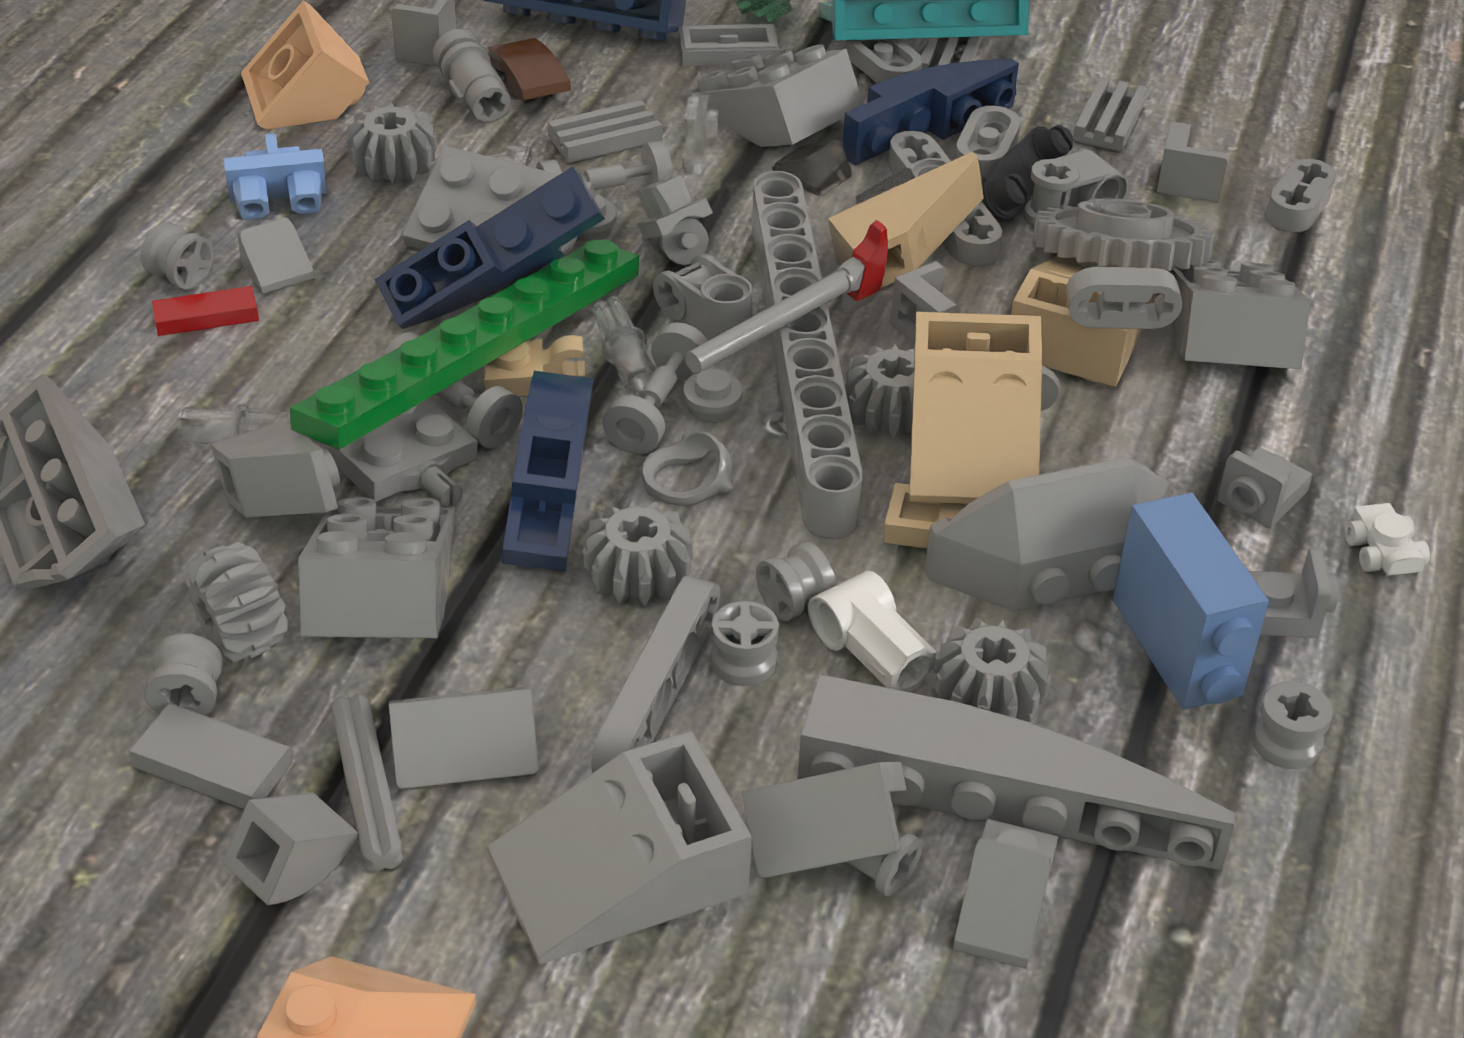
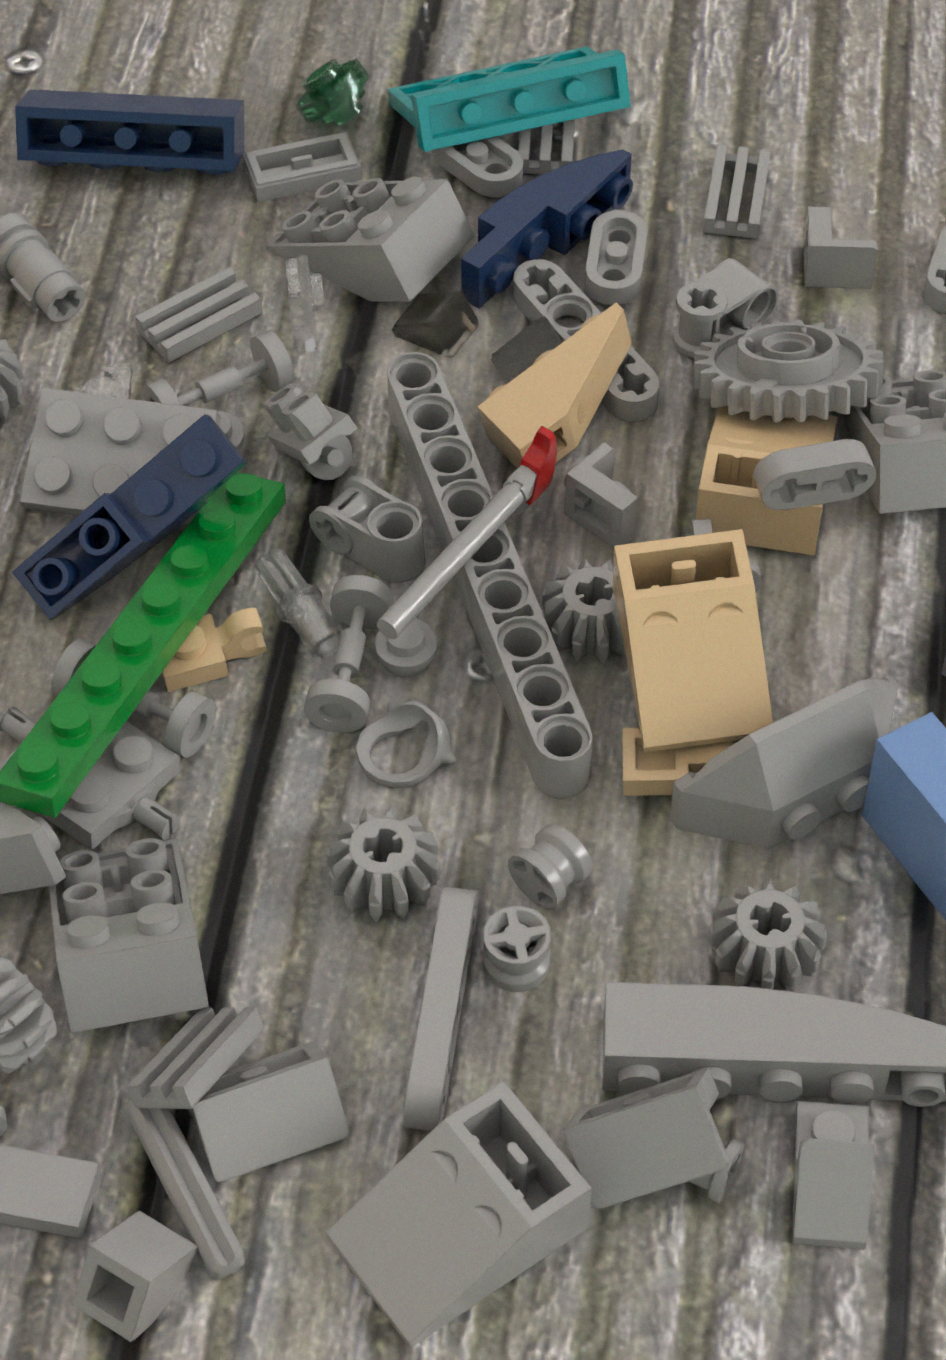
camera: 10 degrees left, 10 degrees up
reddish brown slope [488,38,571,100] -> none
dark blue slope [502,370,594,572] -> none
white piece [808,571,937,692] -> none
black piece [982,124,1073,220] -> none
none -> light grey tile [126,1007,265,1109]

